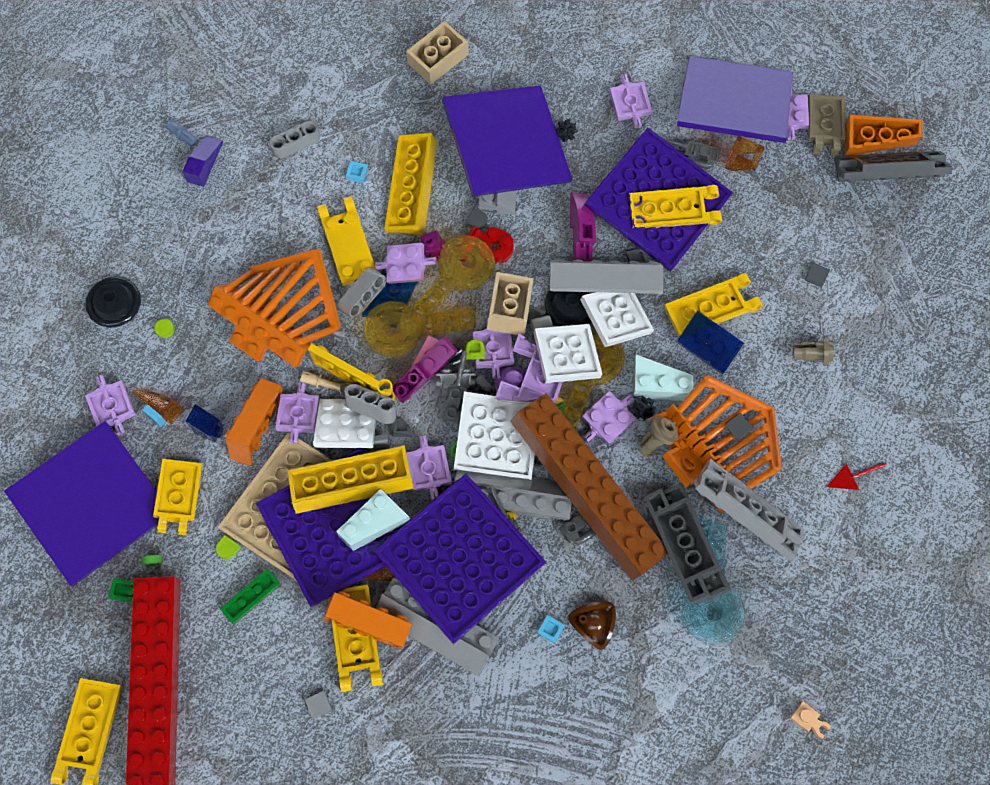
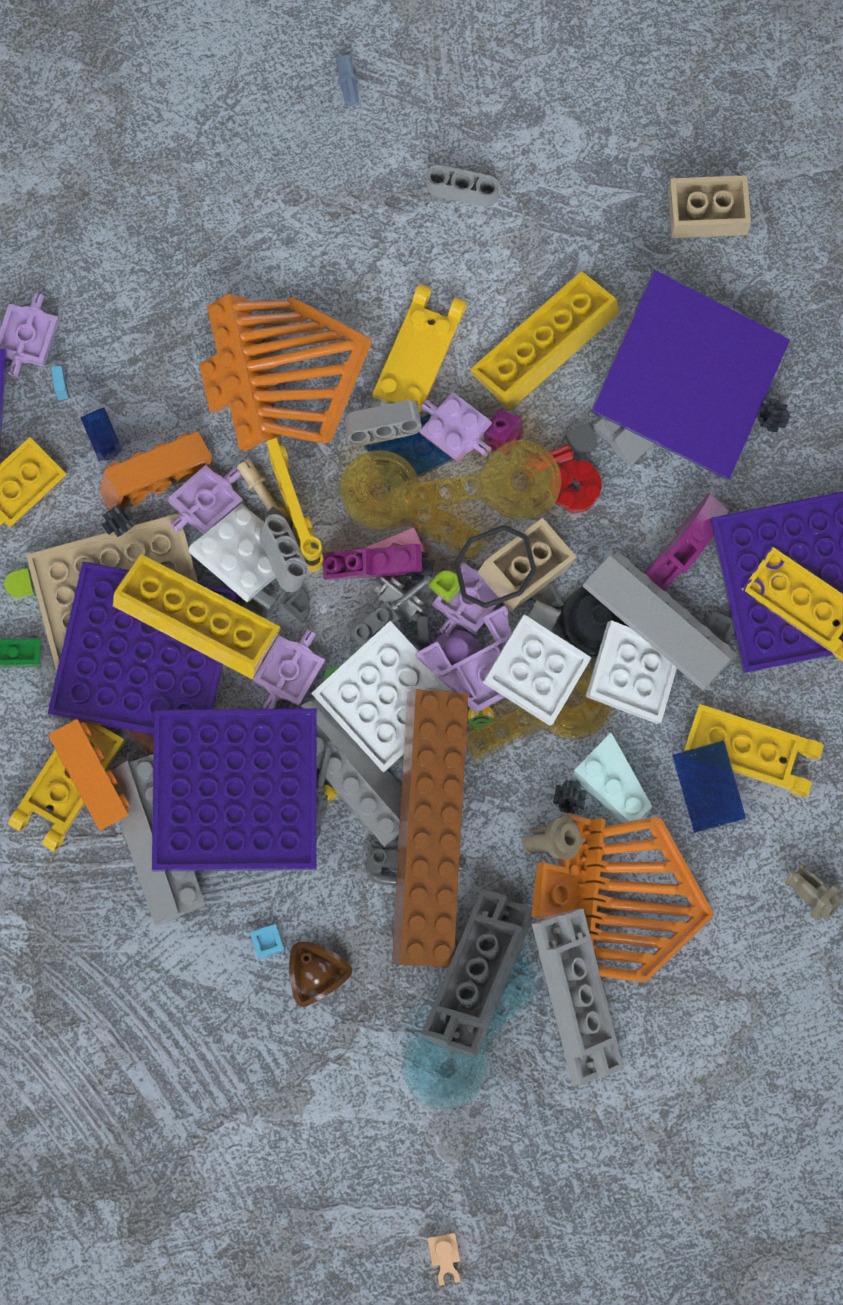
camera: 40 degrees right, 5 degrees up
black piece [85,276,141,328] -> none
clear orange piece [132,390,185,425] -> none
lime tile [154,319,175,338] -> none
dark purple slope [182,136,223,187] -> none
light aqua wedge [336,489,410,551] -> none
medium azure tile [346,161,368,183] -> none
lavender plate [581,391,636,445] -> none
dark grey tile [725,413,753,441] -> none
red piece [827,463,887,490] -> none
none -> black gear [102,504,134,537]
none -> black piece [454,525,536,608]

